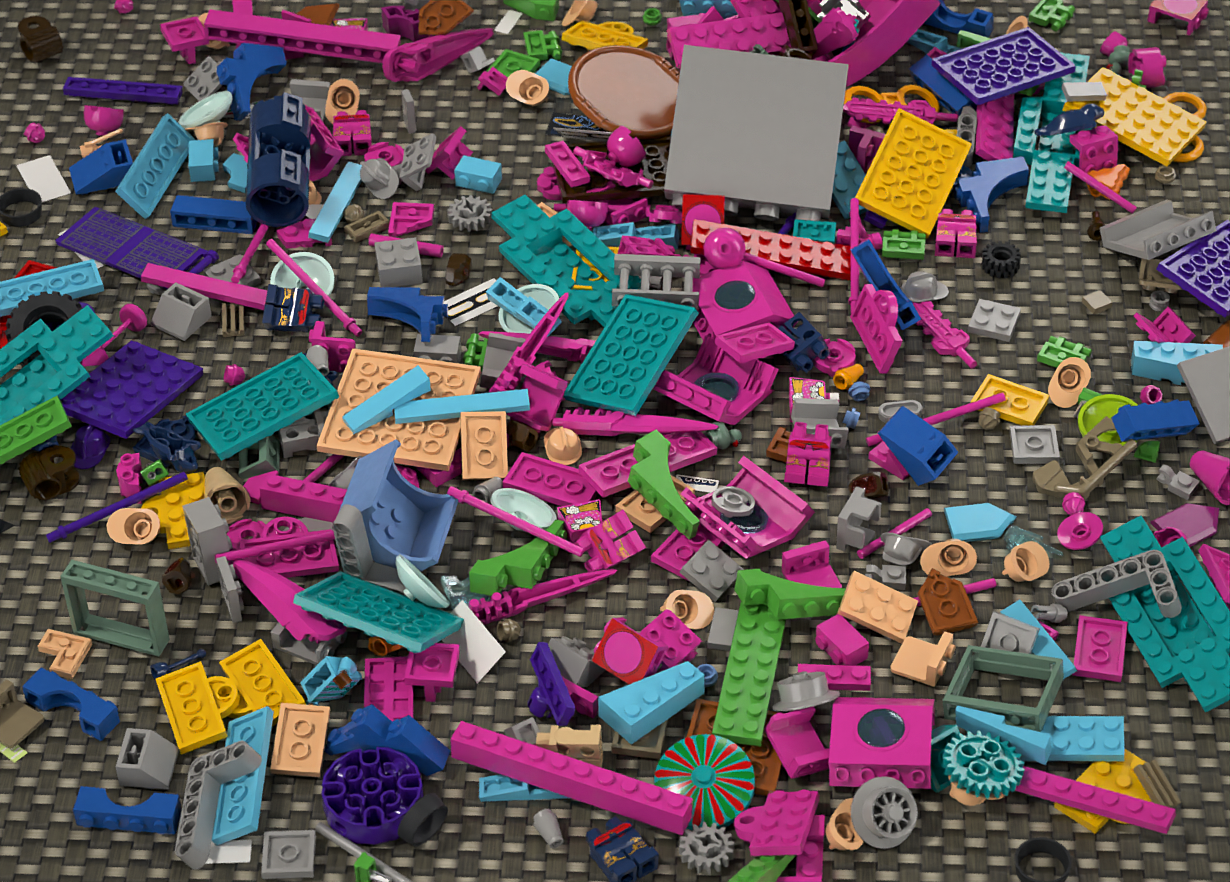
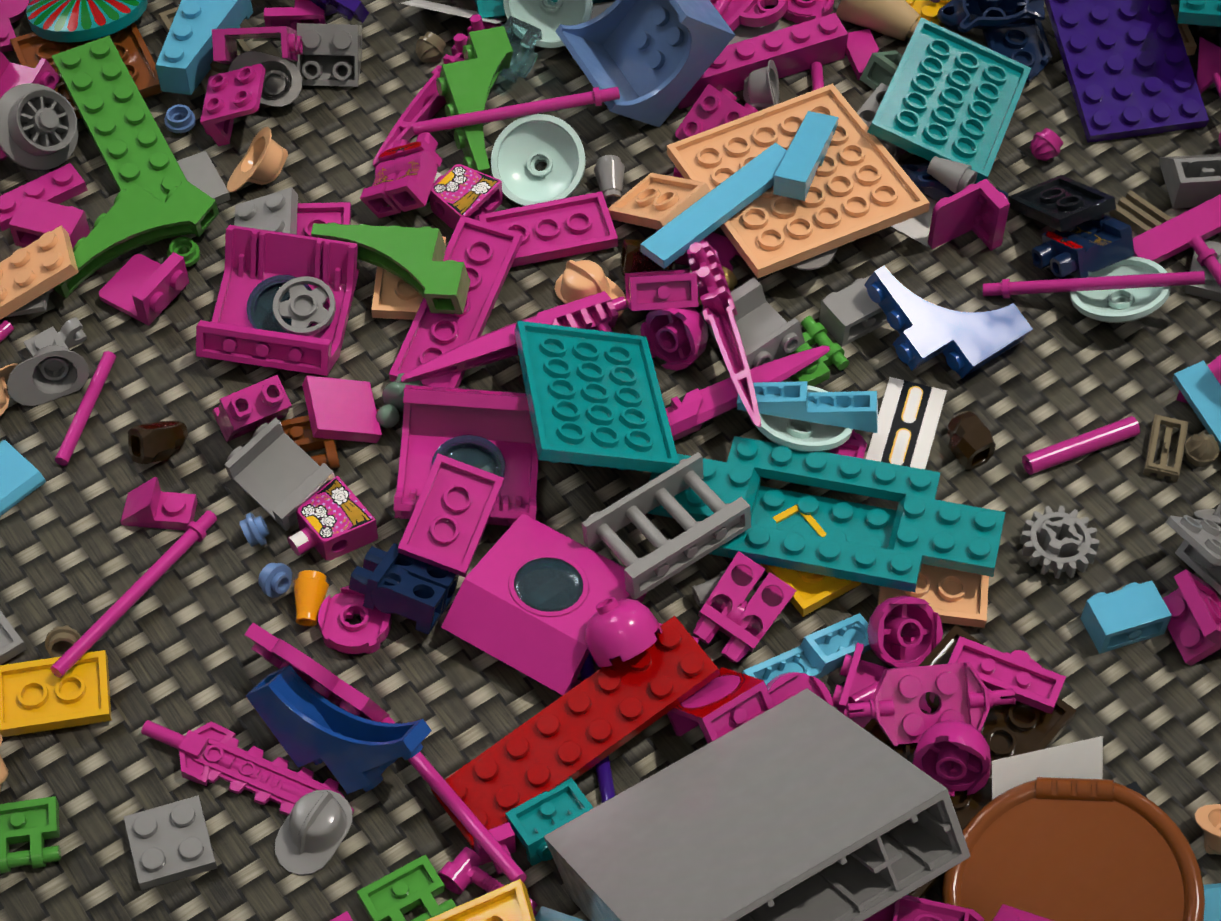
camera: 140 degrees right, 10 degrees up
light grey brick [374,238,423,287] -> none
dark pink wing [388,202,435,237] -> none
sticker [676,474,719,493] -> none
dark pink bar [743,252,825,287] -> none
light grey panel [836,486,881,552] -> none
light grey tile [878,400,923,423] -> none
blue slope [878,406,958,486] -> none
none -> dark pink tile [302,376,382,443]
none -> black plate [1008,175,1116,232]

